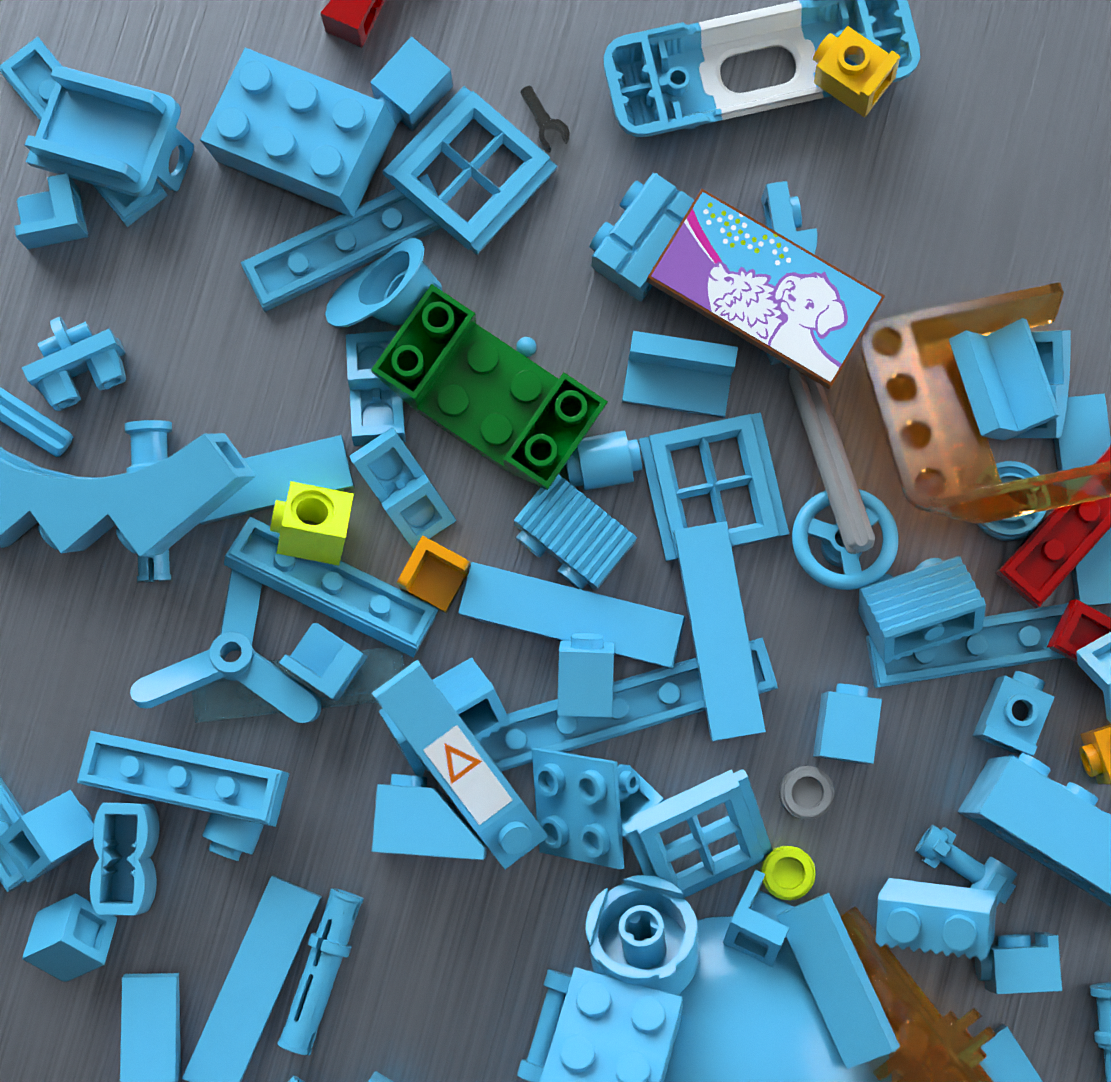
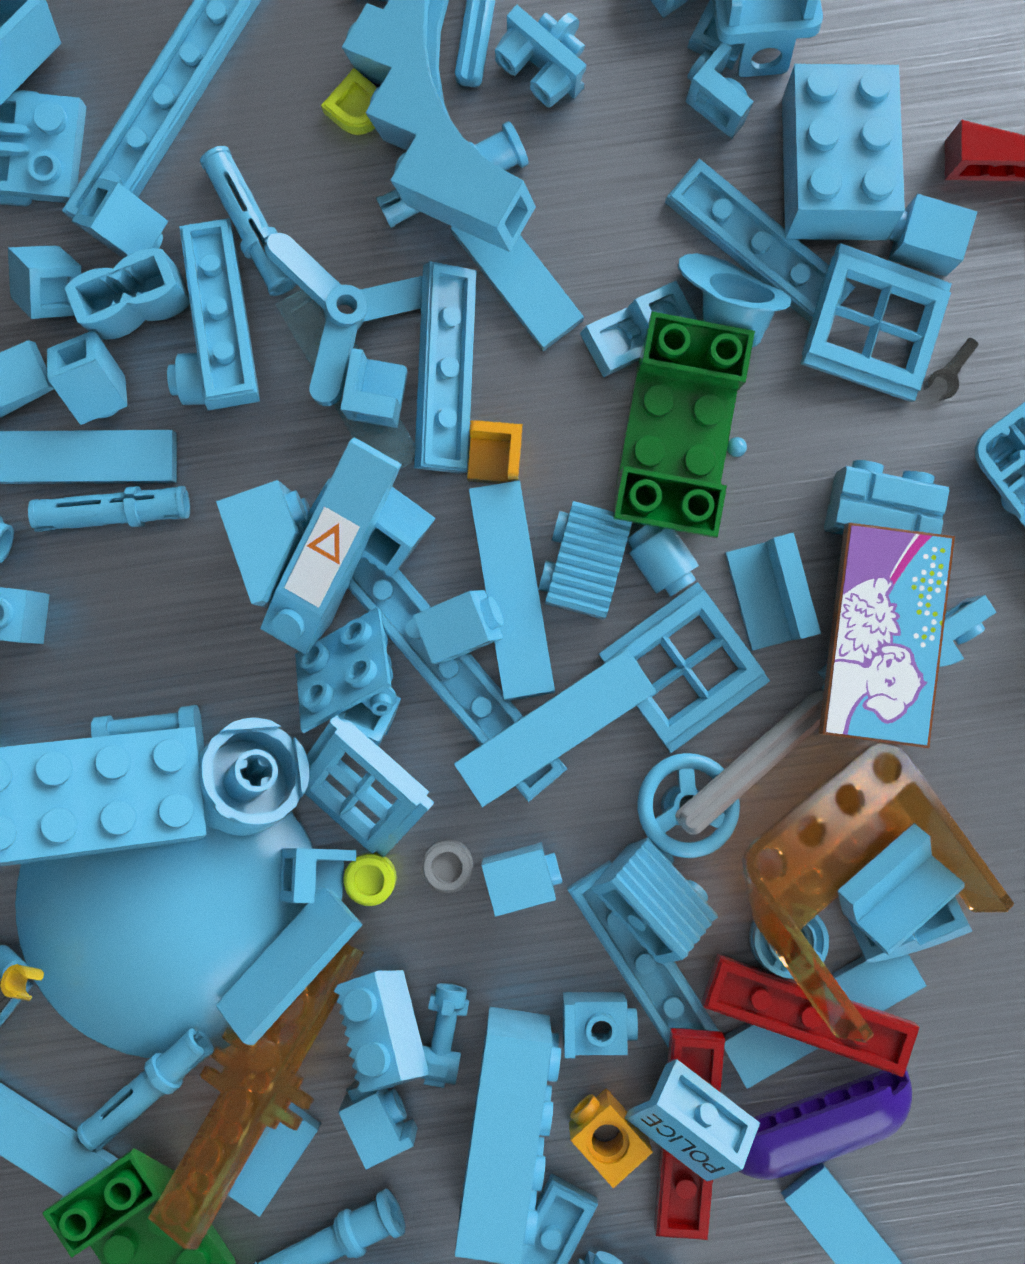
camera: 75 degrees right, 5 degrees up
neon yellow brick [270,481,354,566] -> none
medium azure slope [349,427,457,550] -> none
none -> medium azure brick [47,329,128,425]
none -> medium azure pin [200,146,297,296]
none -> neon yellow tile [321,68,377,135]
none -> medium azure bracket [685,42,754,139]

